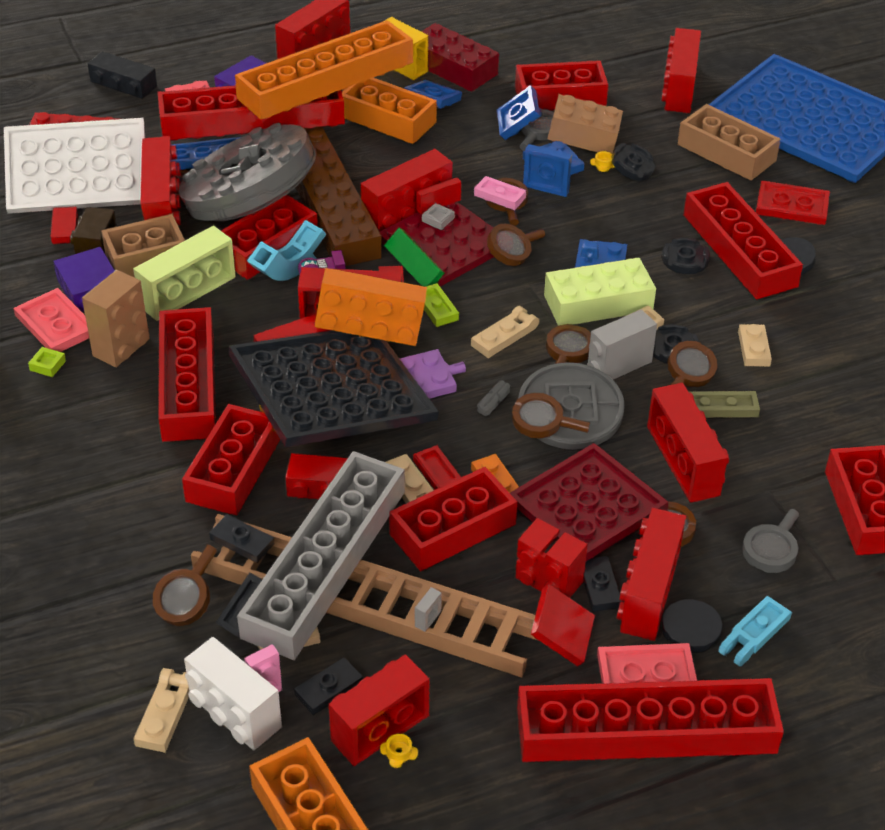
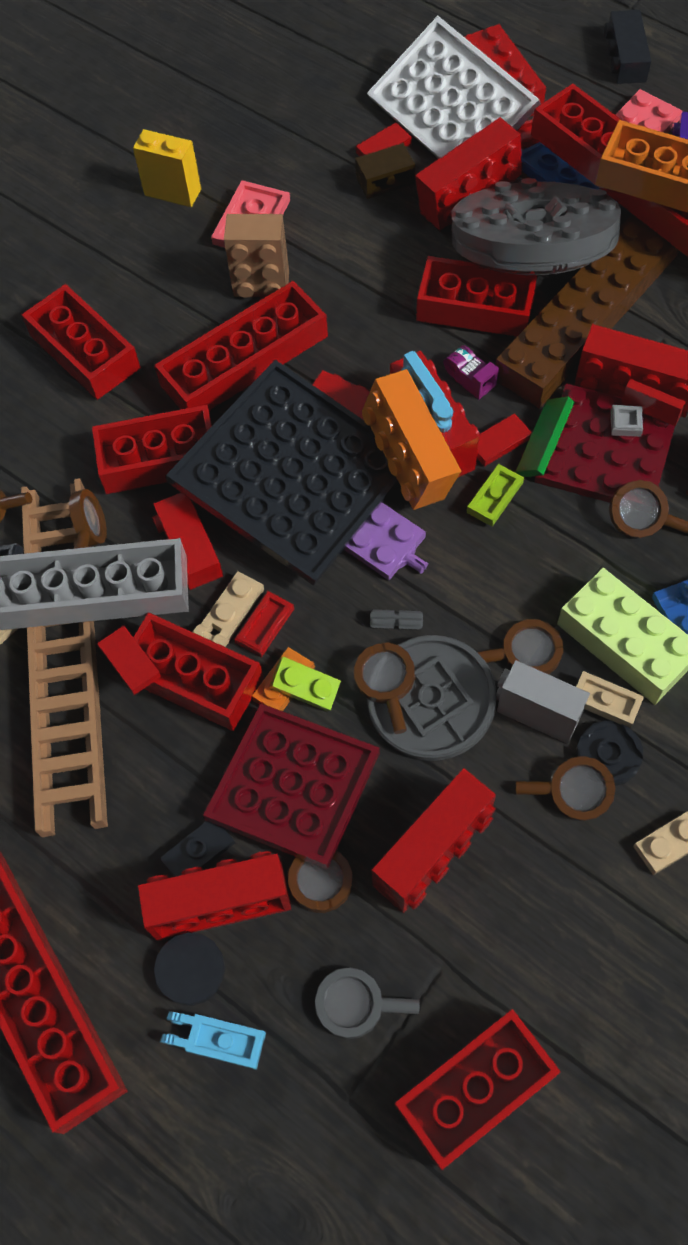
camera: 65 degrees right, 20 degrees up
lime plate [28,347,66,377] -> none
dark purple brick [53,247,115,312] -> none
medium nougat brick [101,214,185,278] -> none
yellowish green brick [133,226,236,321] -> none
black plate [209,514,275,563] -> none
medium azure arch [247,220,326,281] -> none
light grey tile [415,587,442,632] -> none
tan plate [471,306,539,358] -> none
red piece [515,518,588,598] -> none
red tile [530,584,595,666] -> none
coral plate [597,643,697,683] -> none
olive plate [691,391,760,418] -> none
none -> red brick [21,284,141,400]
none -> reddish brown piece [69,489,107,549]
none -> red tile [97,626,161,695]
none -> lime plate [269,656,341,712]
none -> medium azure hinge [401,351,453,432]

